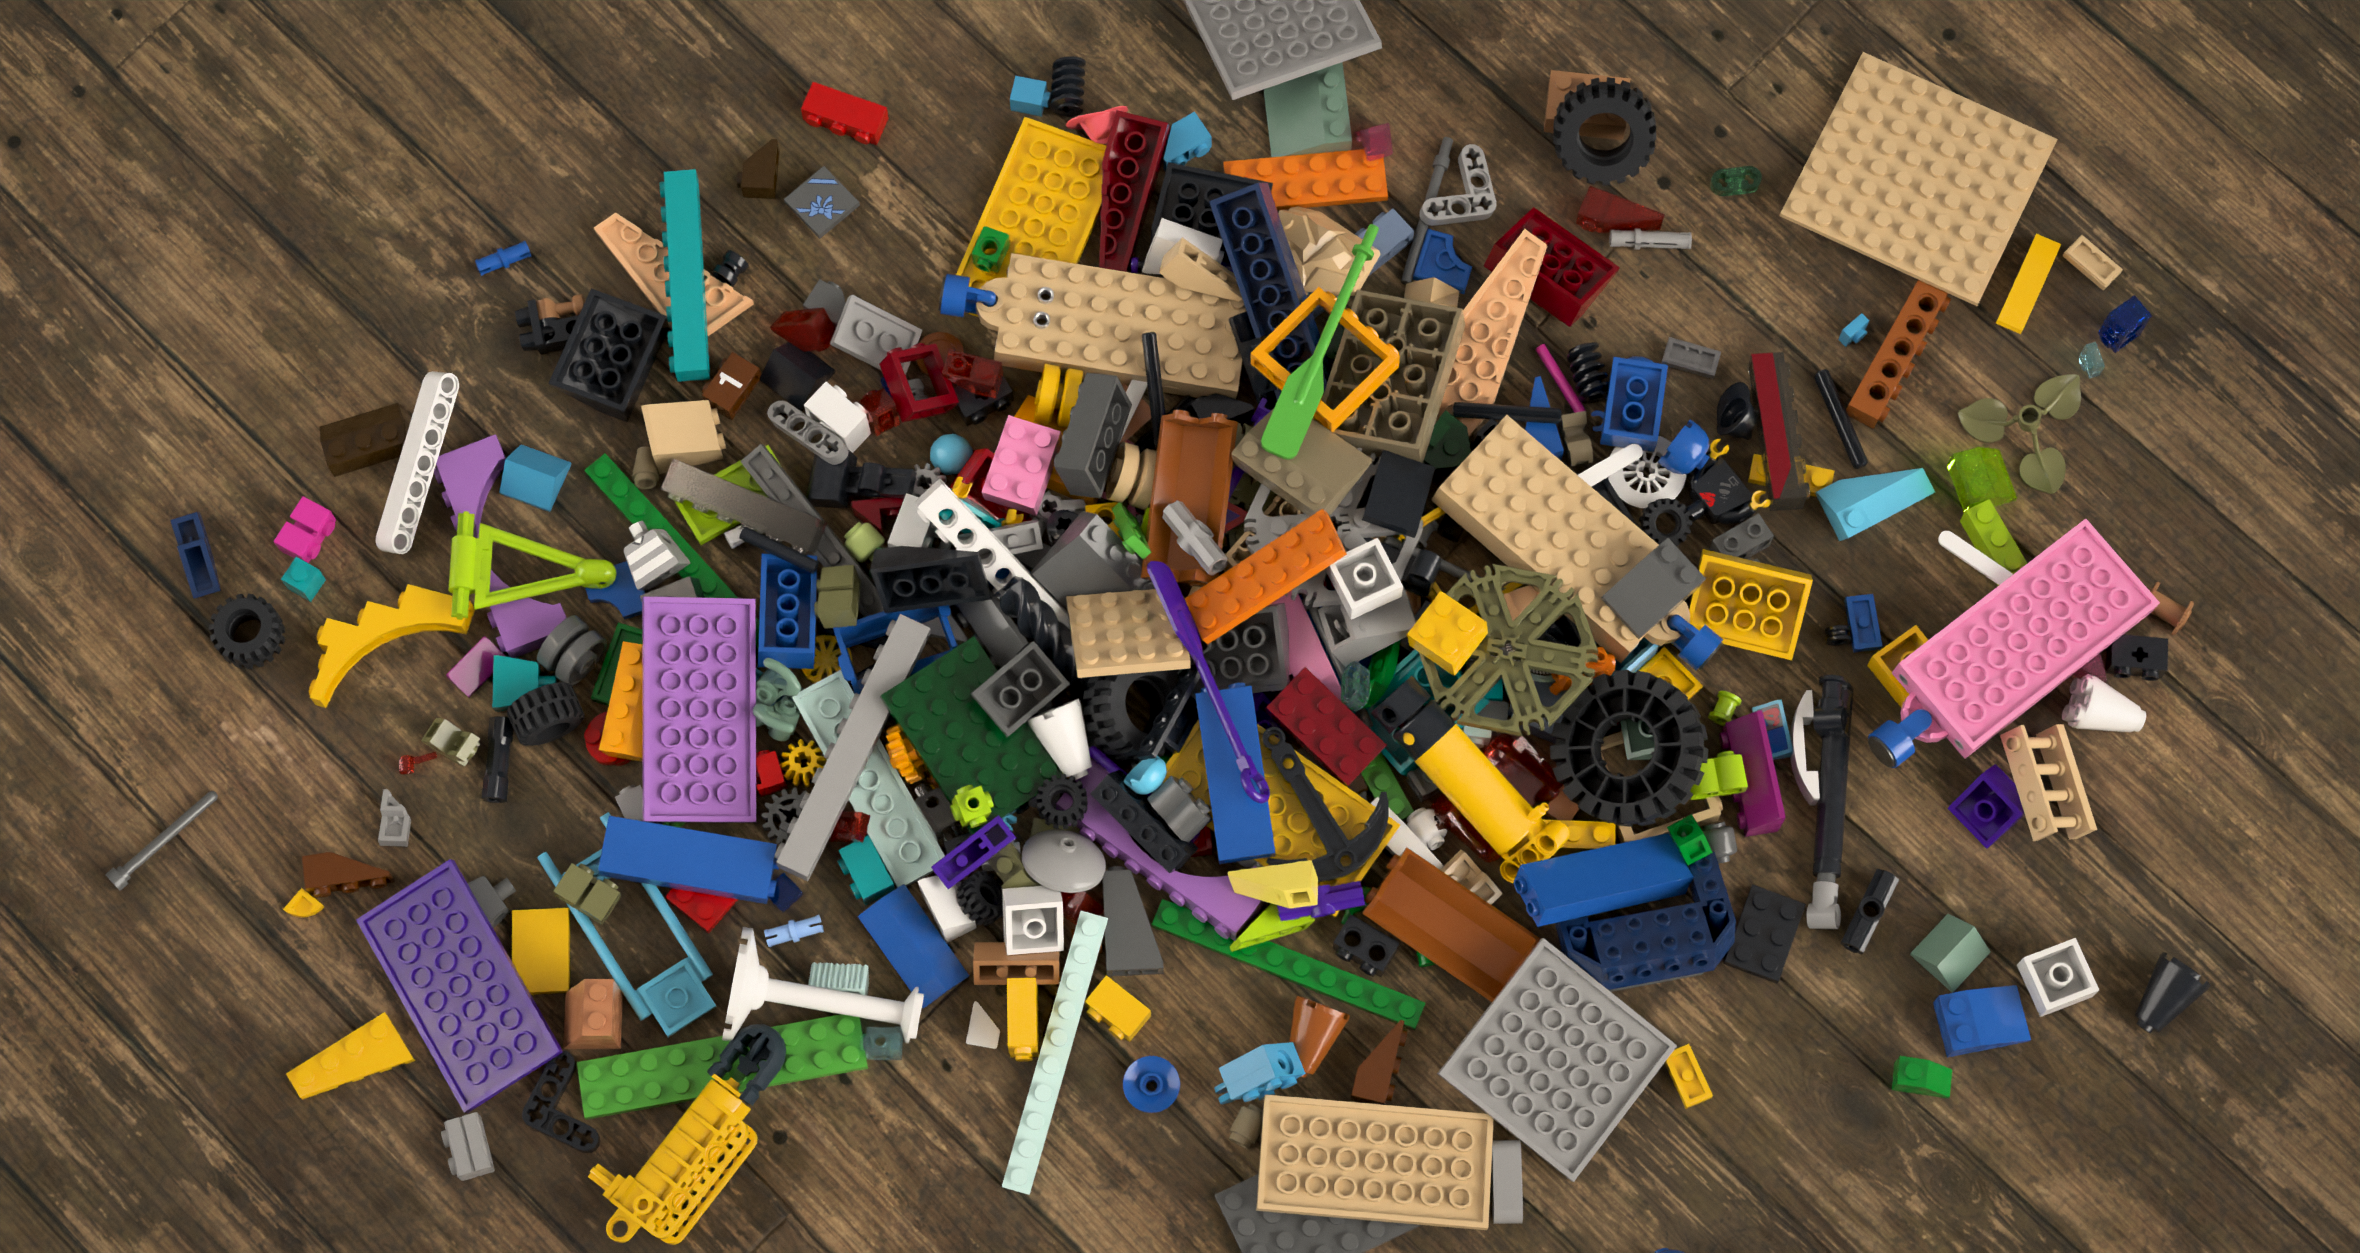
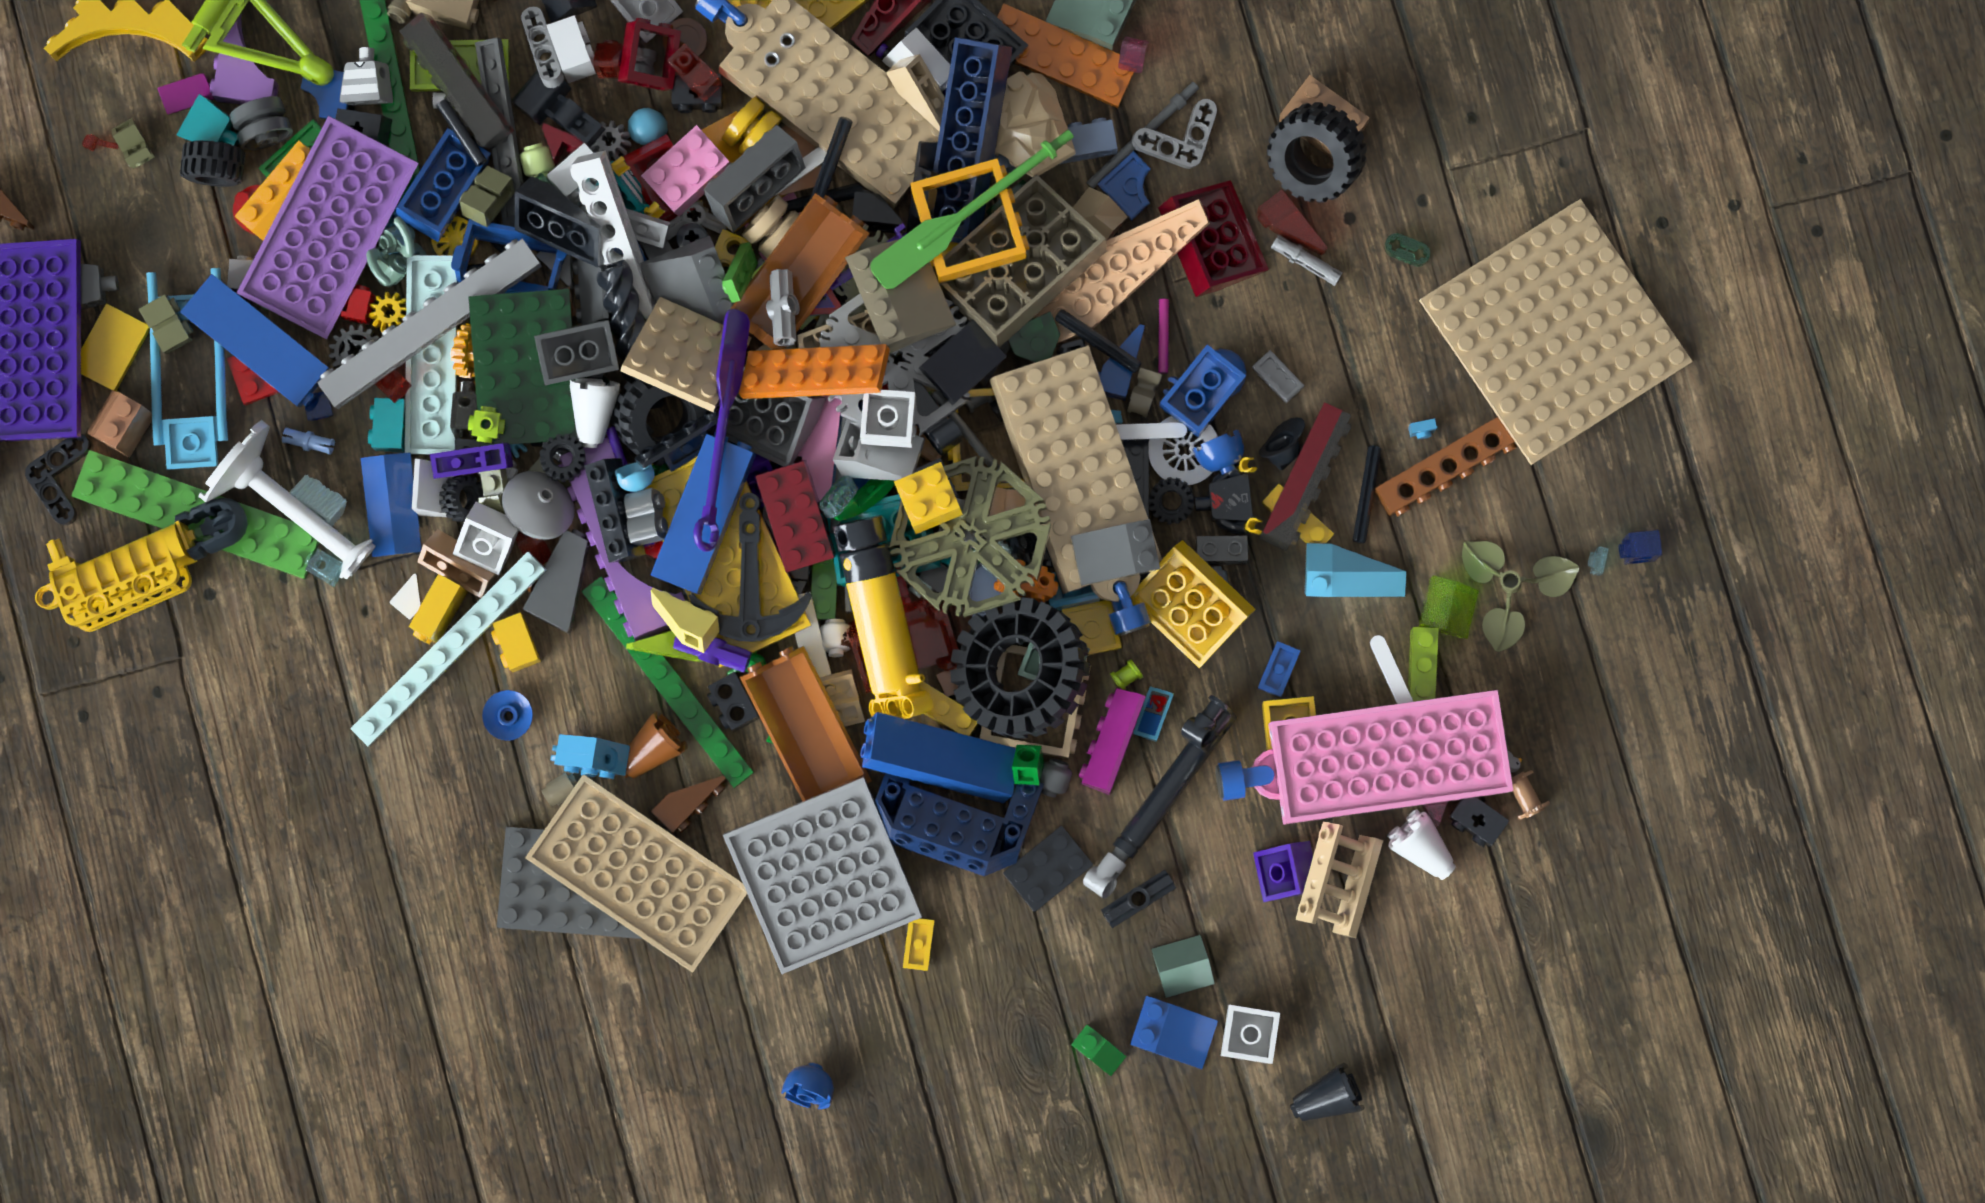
camera: 35 degrees right, 10 degrees up
light grey slope [378,789,411,847] -> none
black axle [482,716,514,803] -> none
light grey beam [1491,1140,1523,1224] -> none
black piece [1567,342,1609,404] -> none
lime brick [1690,751,1748,800] -> none
white slope [1790,690,1820,805] -> none
black bush [1825,625,1851,646] -> none
yellow slope [1996,233,2061,334] -> none
tan plate [2063,235,2123,291] -> none

